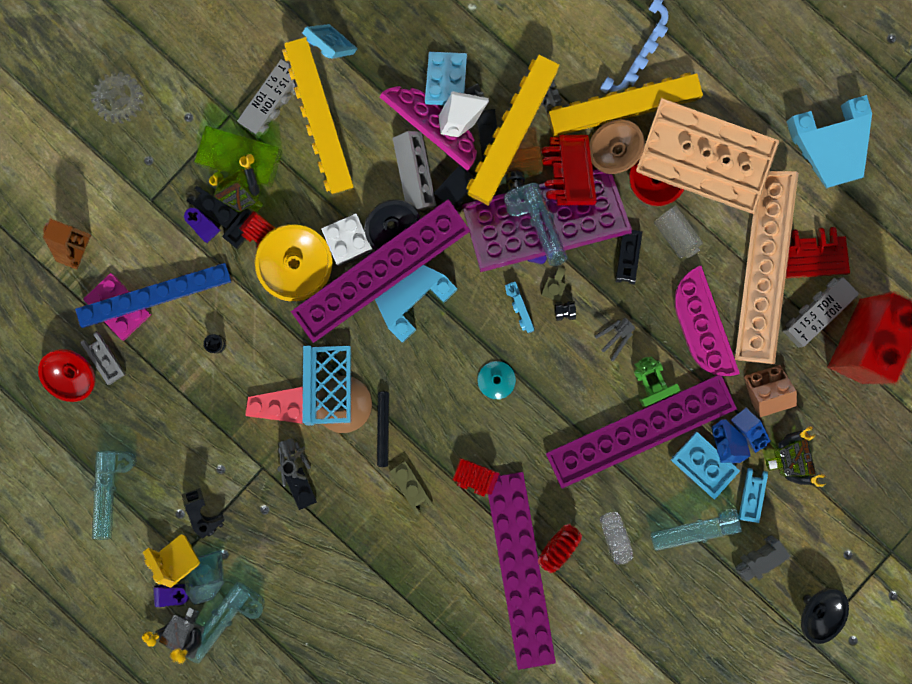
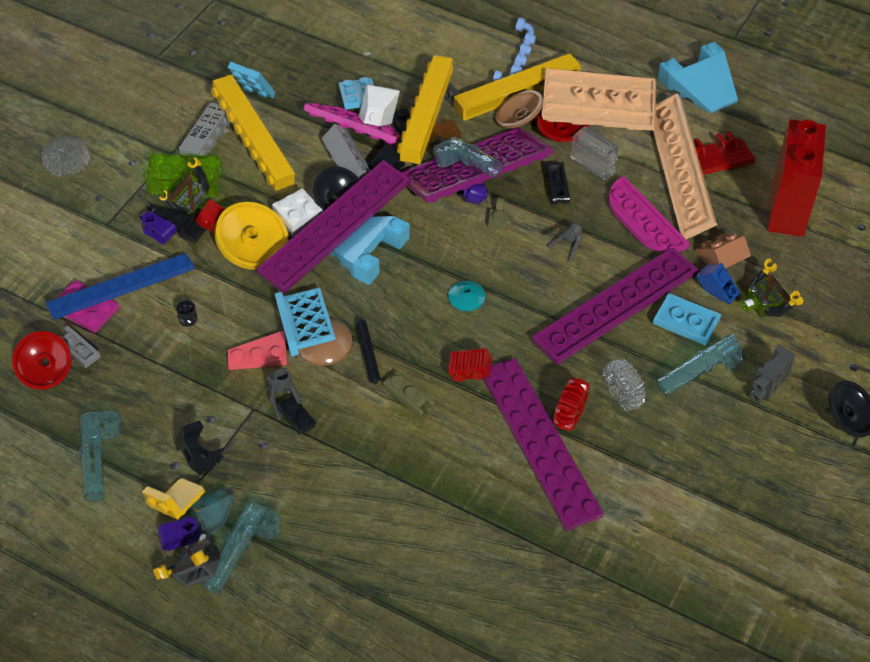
camera: 20 degrees left, 35 degrees down
dark orange wedge [43,219,91,270] -> none
medium azure hinge [505,281,535,333] -> none
red hinge [541,135,597,205] -> none
black wheel [555,301,576,321] -> none
bright green tile [634,356,681,407] -> none
blue slope [712,419,751,463] -> none
medium azure hinge [738,468,768,523] -> none
light grey brick [783,277,859,348] -> none

